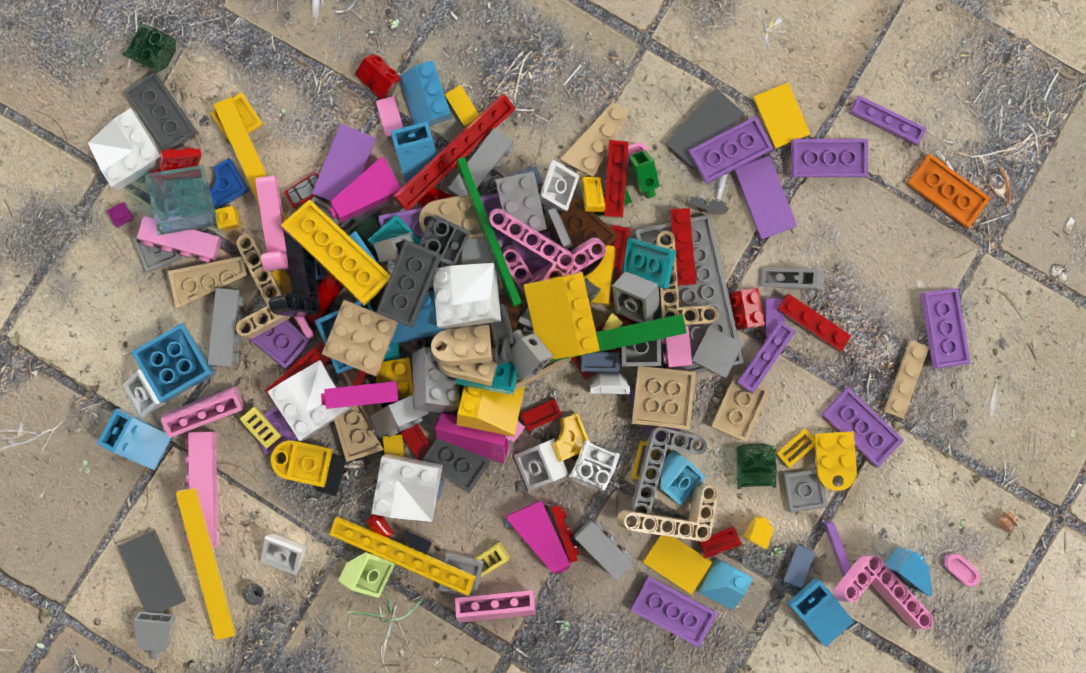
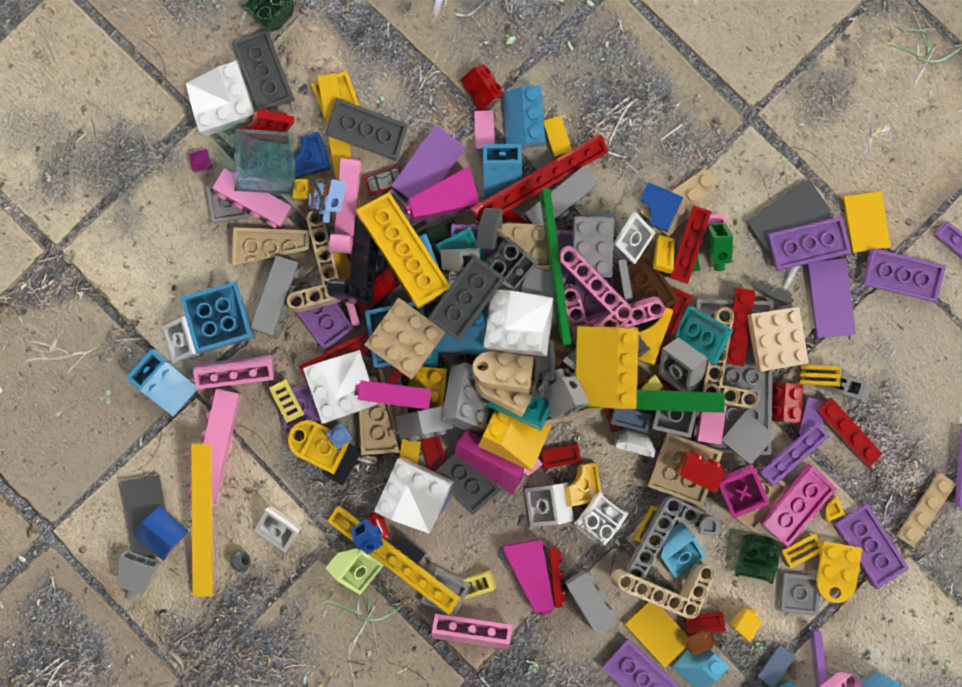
camera: 15 degrees right, 0 degrees up
none -> blue slope [134,506,189,561]
none -> light blue torso [309,178,347,223]
none -> dark grey tile [324,98,408,161]
none -> medium blue plate [326,422,354,449]
none -> blue brick [351,519,383,555]
none -> dark grey slope [476,208,502,249]
none -> blue tile [640,182,683,233]
none -> red brick [675,449,726,493]
none -> dark orange brick [686,630,716,655]
none -> light grey tile [698,515,720,536]
none -> dark pink brick [719,464,770,519]
none -> tan plate [747,307,809,372]
none -> dark pink tile [759,464,837,547]
none -> yellow tile [800,365,841,387]
none -> yellow tile [824,496,845,522]

